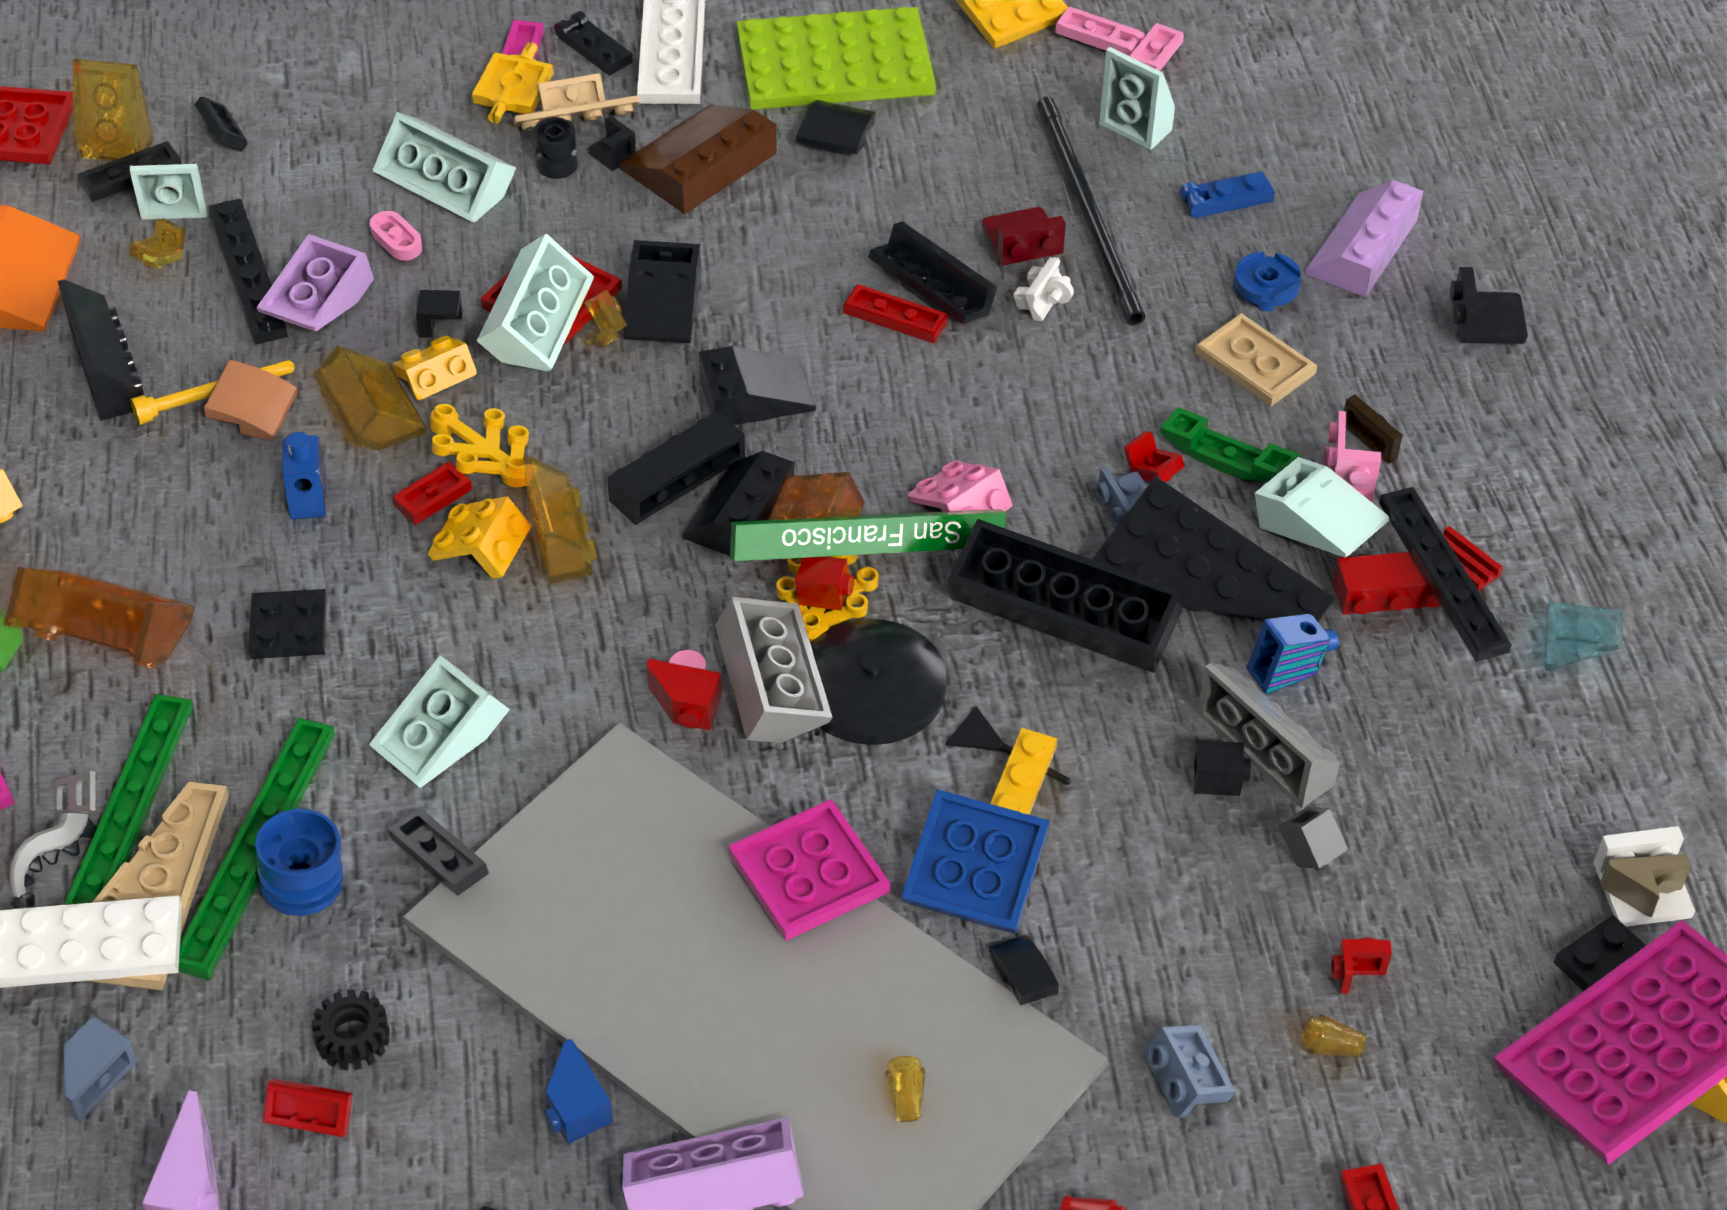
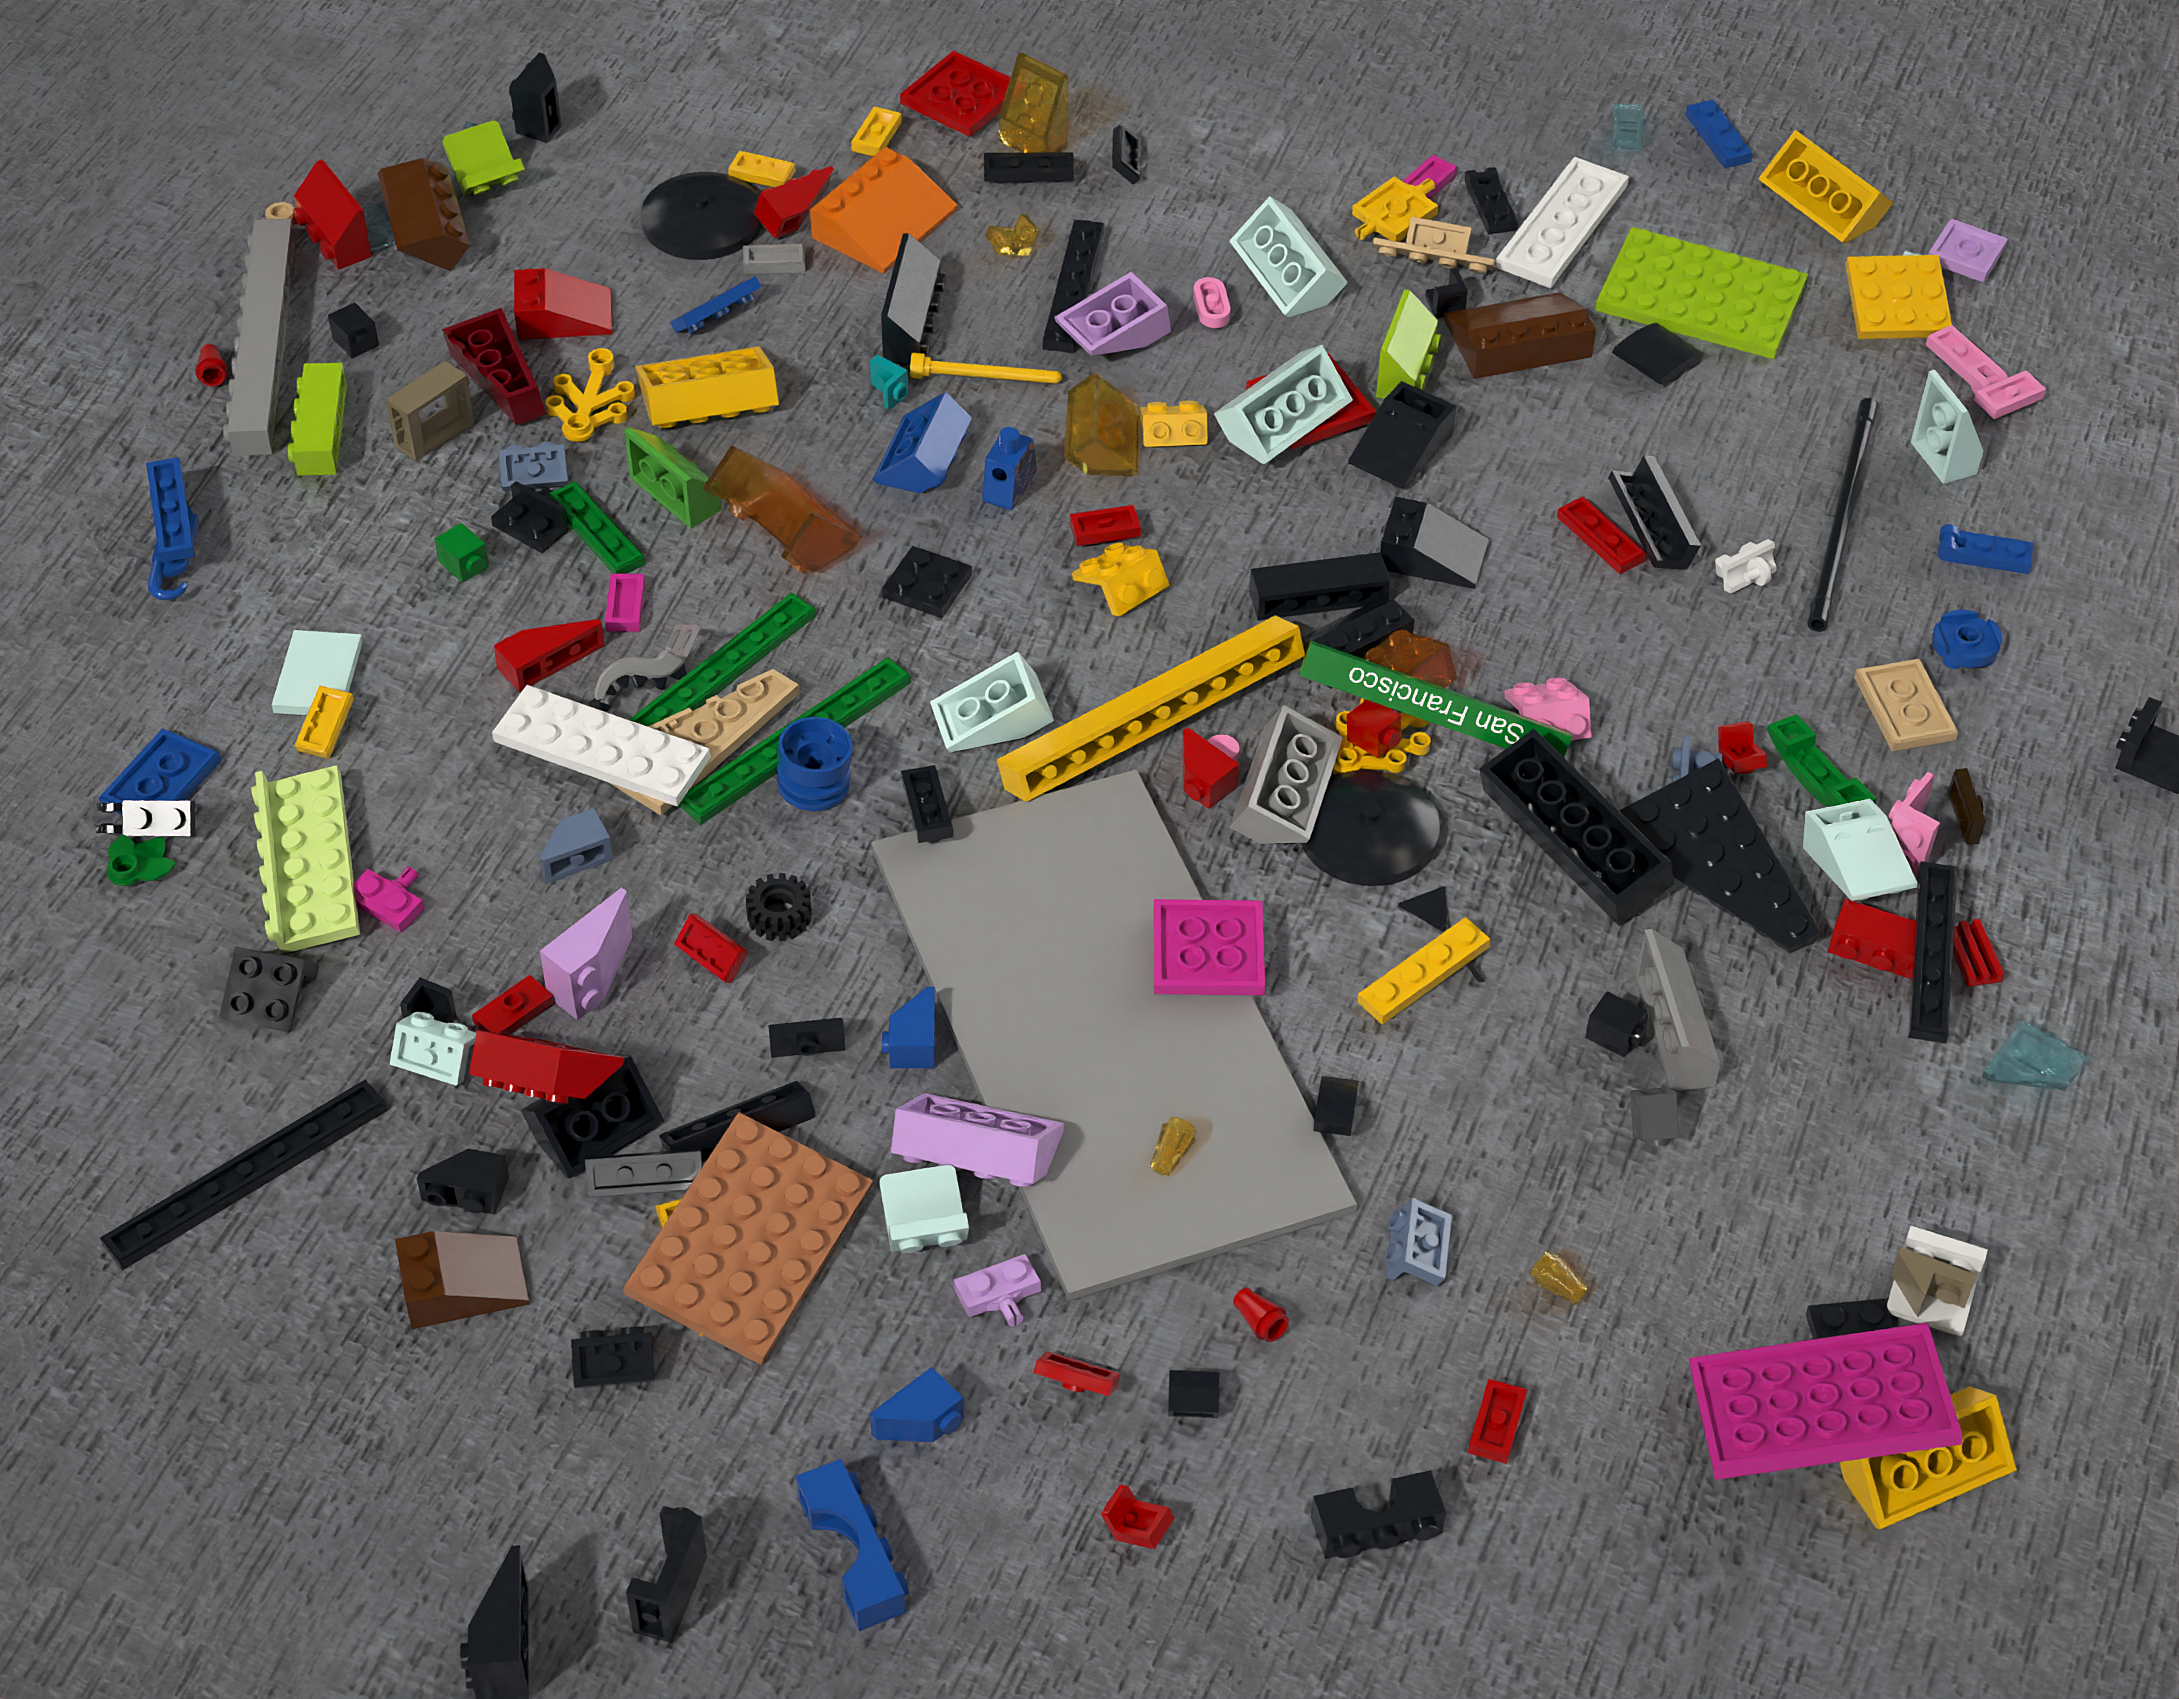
camera: 30 degrees right, 0 degrees up
light aqua slope [130,164,207,220] -> none
nougat slope [204,360,298,441] -> none
black panel [416,290,463,338] -> none
yellow plant [430,404,534,487] -> none
clear yellow slope [523,456,597,584] -> none
black wheel [533,117,578,179] -> none
clear yellow bracket [585,290,627,347] -> none
blue plate [901,789,1050,934] -> none
dark red bracket [982,207,1066,266] -> none
blue torso [1246,614,1339,694] -> none
lavender slope [1305,180,1423,298] -> none
red bracket [1331,937,1392,994] -> none
none -> black plate [768,1018,845,1058]
none -> teal bracket [869,354,909,410]
none -> blue slope [872,392,972,493]
none -> yellow brick [996,615,1305,802]
none -> lime slope [1376,289,1442,399]

